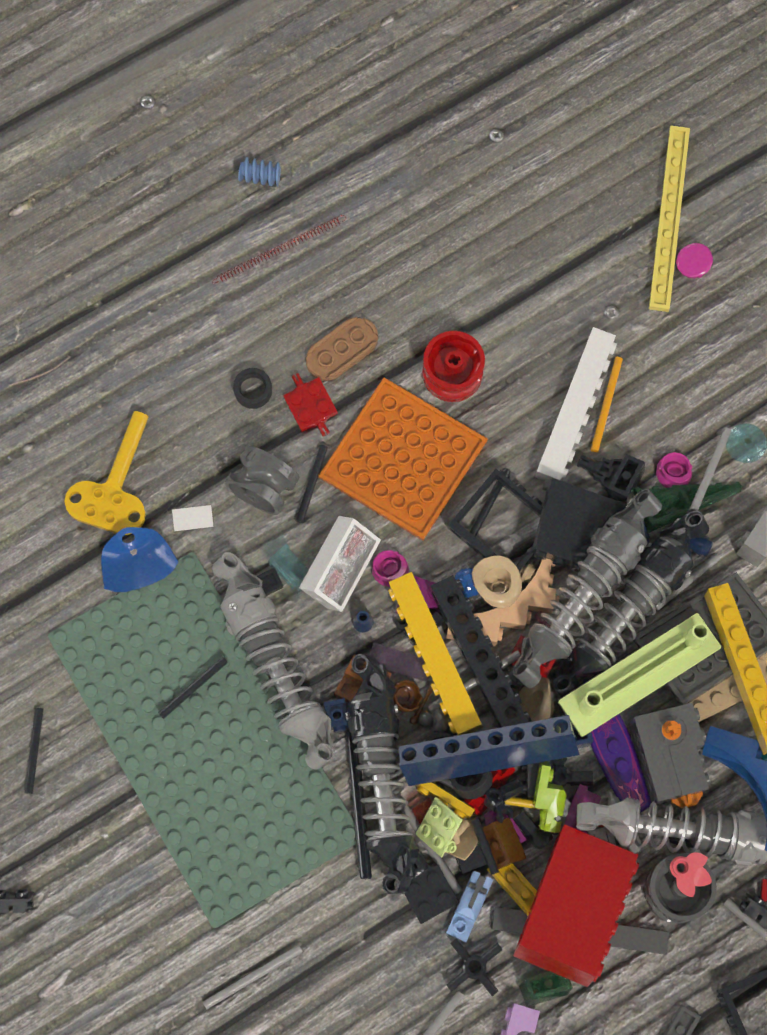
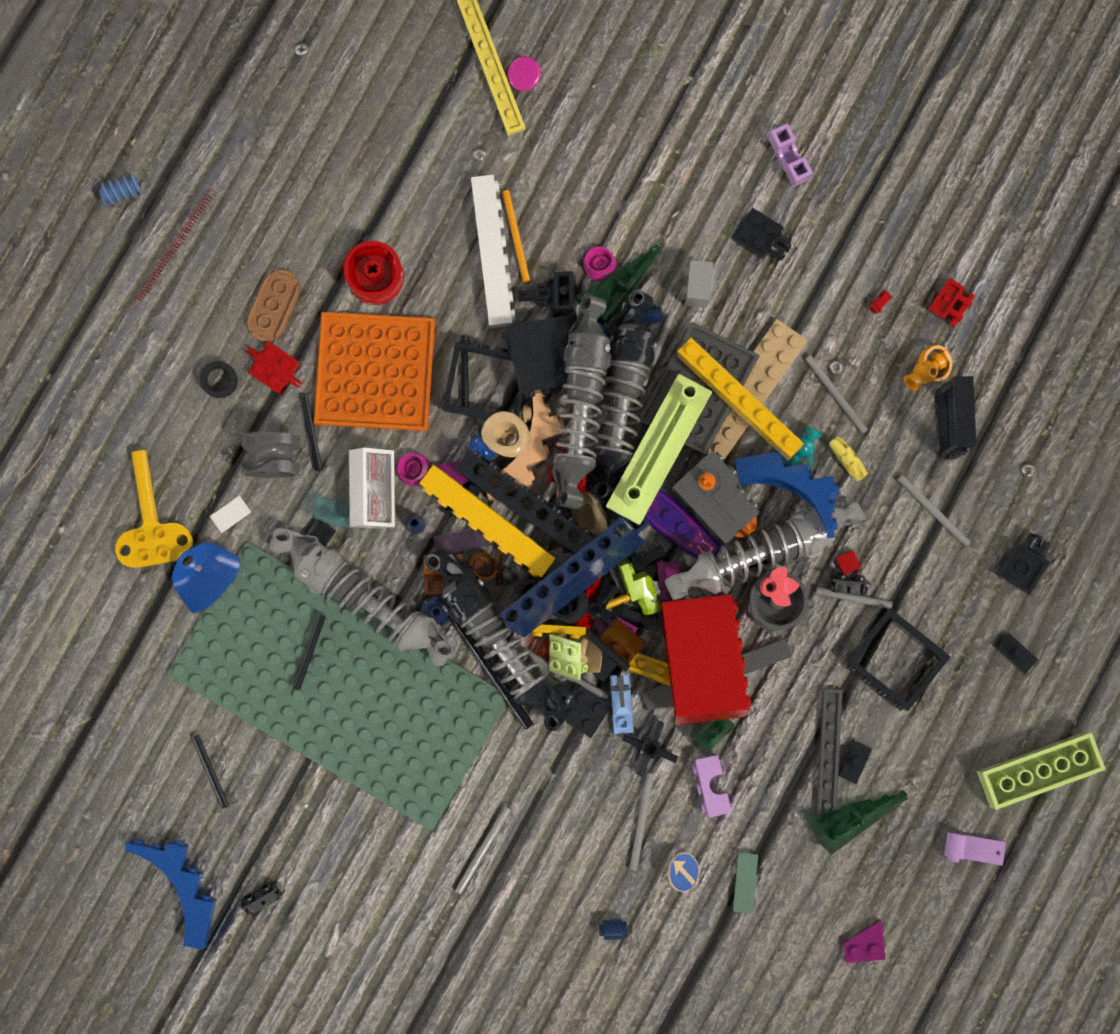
camera: 30 degrees left, 10 degrees up
light grey piece [689,427,731,512] -> none
clear light blue dish [726,423,767,463] -> none

